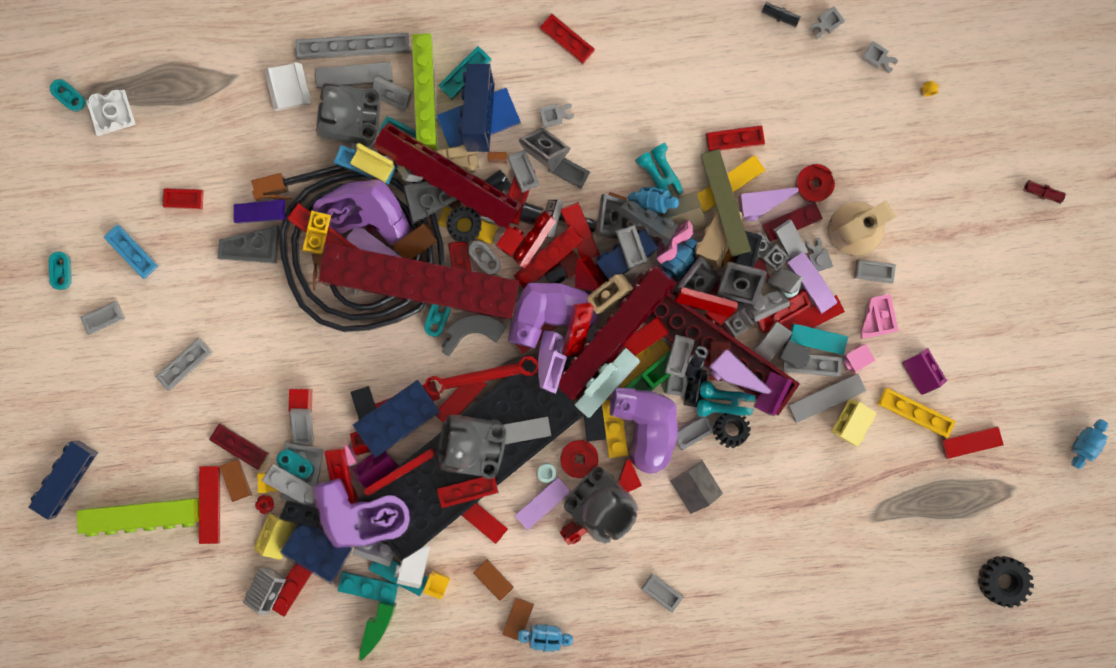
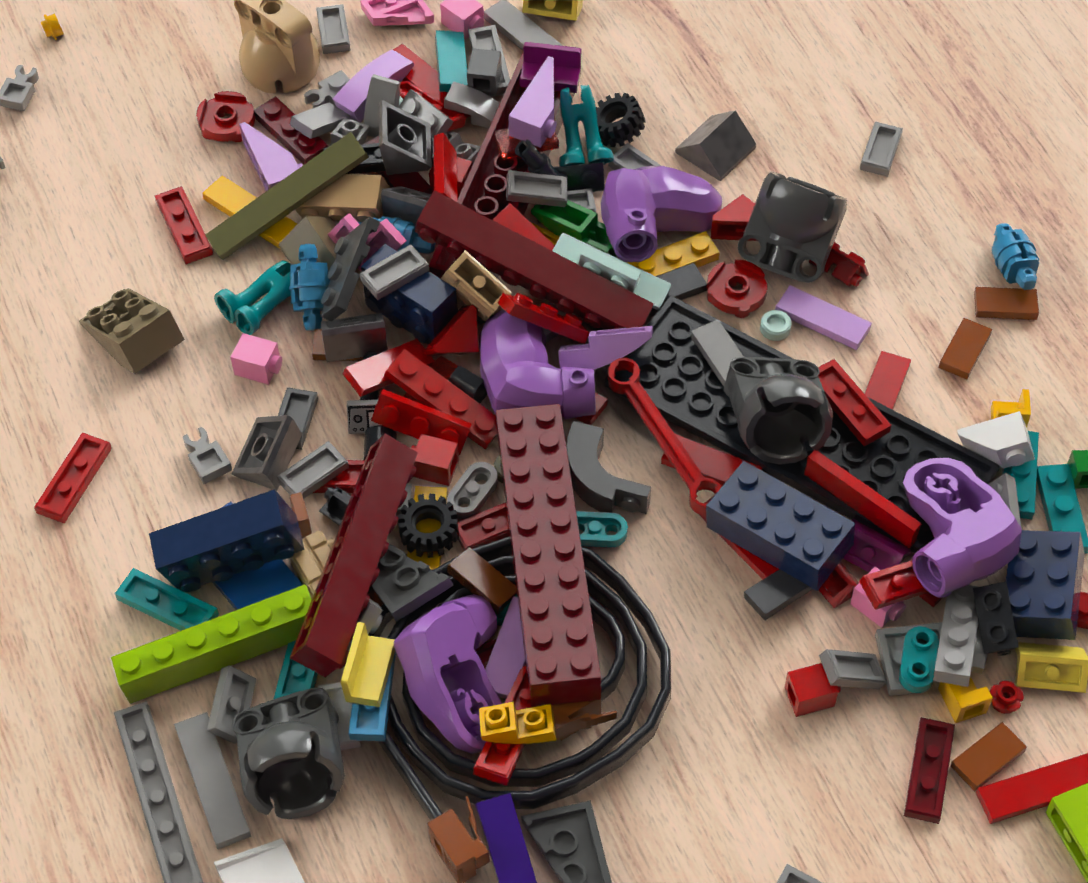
camera: 105 degrees left, 30 degrees down
none -> dark tan slope [79,288,185,374]
none -> bright pink brick [230,333,282,385]

